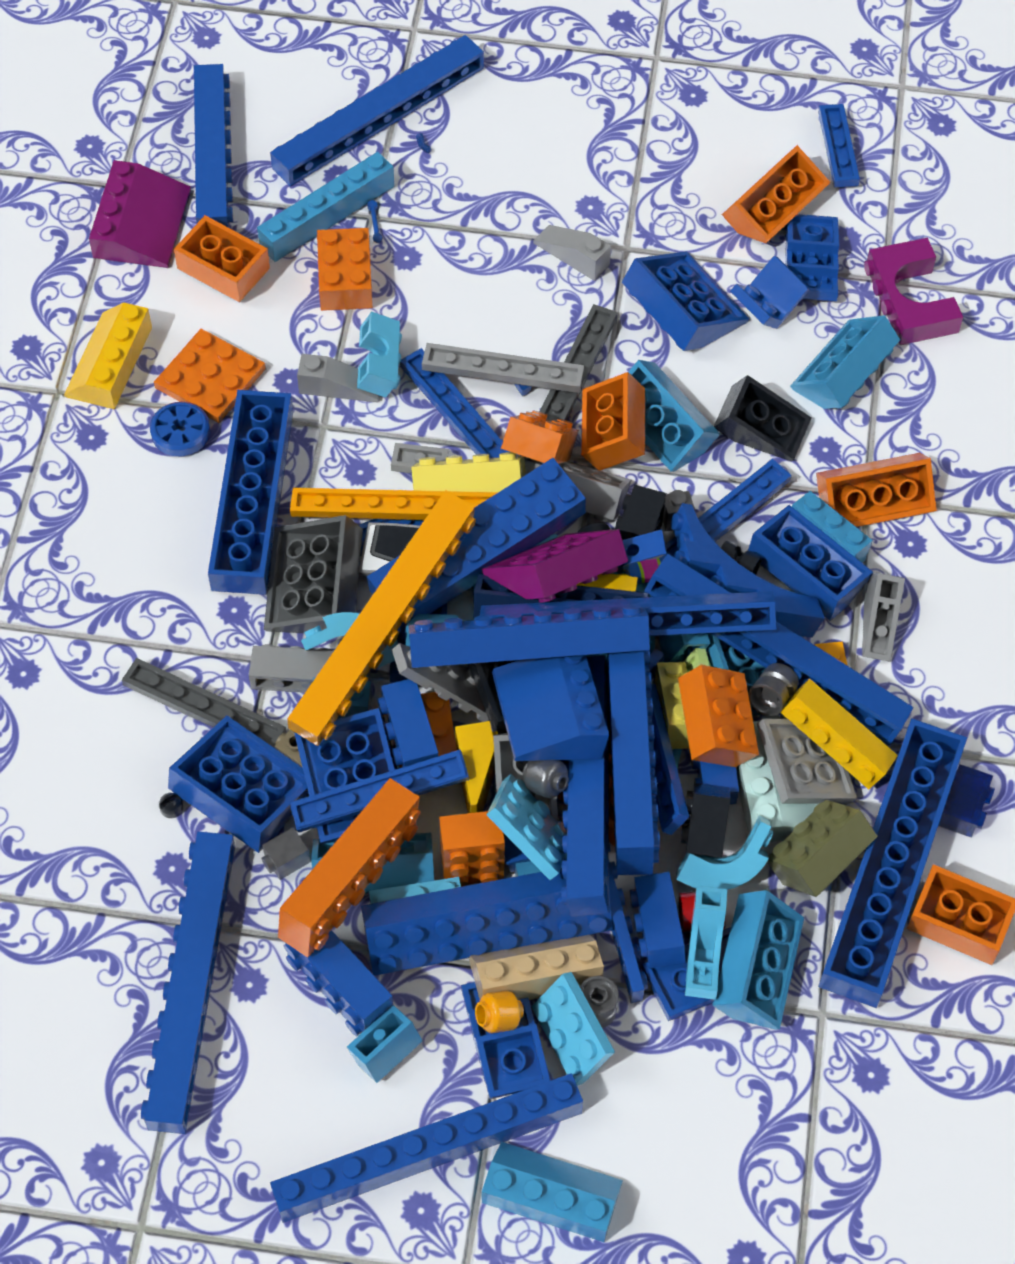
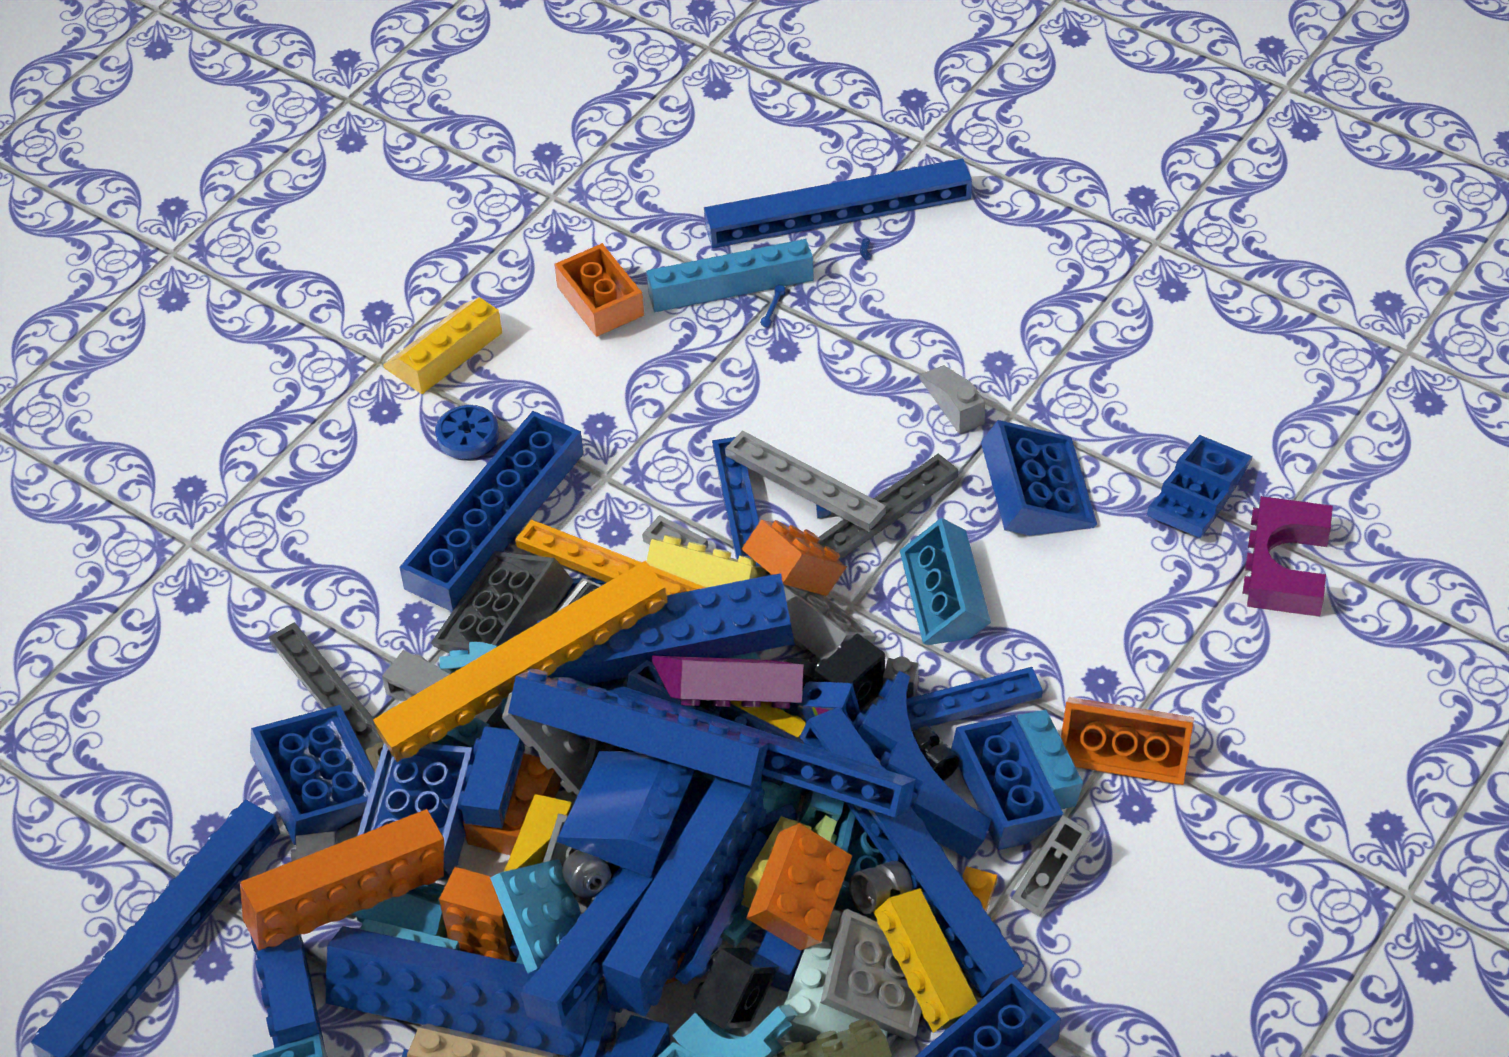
camera: 30 degrees right, 10 degrees down
magenta slope [89,160,191,268] -> none
orange plate [154,328,266,423] -> none
black hinge [159,792,183,818] -> none
blue brick [194,64,234,228] -> none
blue tile [289,749,470,833] -> none
light grey slope [297,354,379,403] -> none
orange brick [317,228,373,311] -> none
medium azure arch [357,311,402,398] -> none
orange brick [581,372,645,471] -> none
black slope [714,375,812,461] -> none
orange slope [721,145,831,243] -> none
blue bracket [730,256,809,329] -> none
dark azure slope [790,315,900,409] -> none
blue plate [818,104,860,188] -> none

